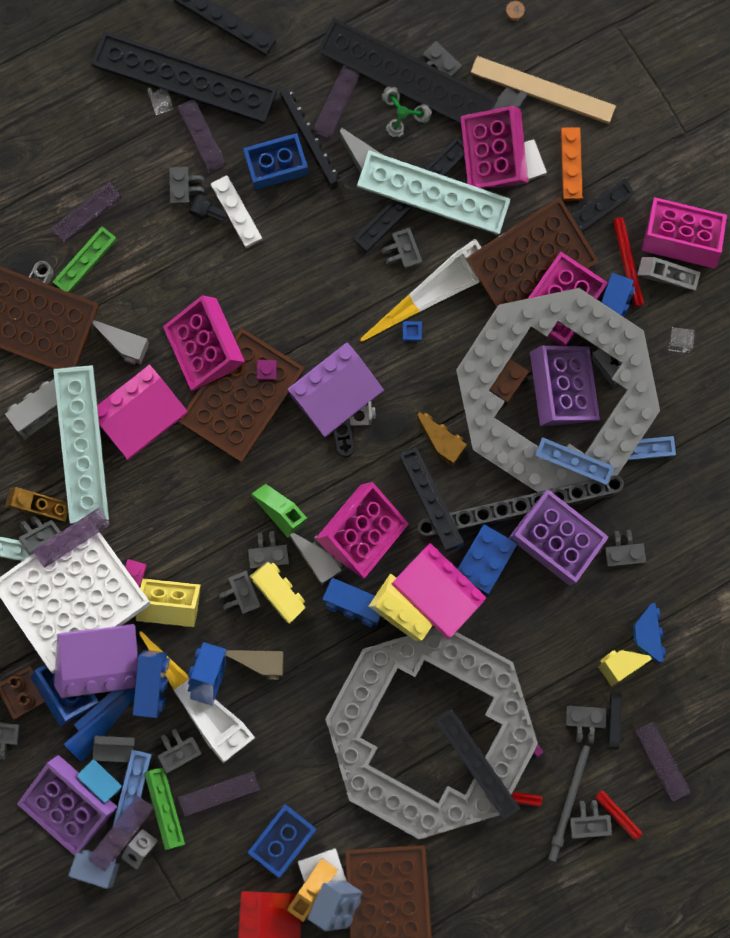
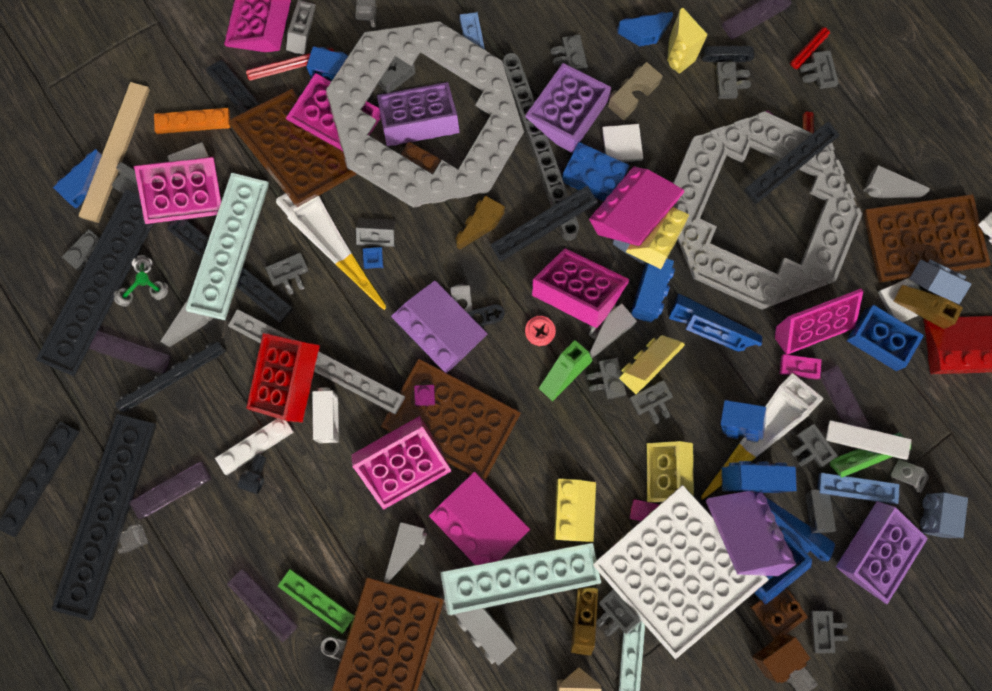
camera: 100 degrees left, 0 degrees up
clear purple plate [33,508,110,568] -> none
dark azure panel [77,759,122,803] -> none
clear purple plate [89,796,154,871] -> none
dark grey hinge [169,167,204,205] -> none
dark tan slope [226,650,284,680] -> none
blue brick [243,133,308,190] -> none
medium nougat tile [506,1,525,21] -> none
medium blue plate [535,437,615,485] -> none
dark grey bar [548,745,590,862] -> none
none -> blue slope [53,149,102,208]
none -> light grey plate [228,309,405,414]
none -> red slope [246,333,320,423]
none -> white window [313,388,339,443]
none -> dark grey panel [356,218,396,247]
none -> coral gear [525,316,556,346]
none -> light yellow slope [554,479,596,542]
none -> white tile [602,124,643,162]
none -> dark tan arch [608,62,663,120]
none -> blue wedge [669,294,762,352]
none -> dark pink slope [775,289,863,355]
none -> dark pink plate [780,354,821,379]
none -> white tile [826,421,911,460]
none -> light grey slope [863,165,930,198]

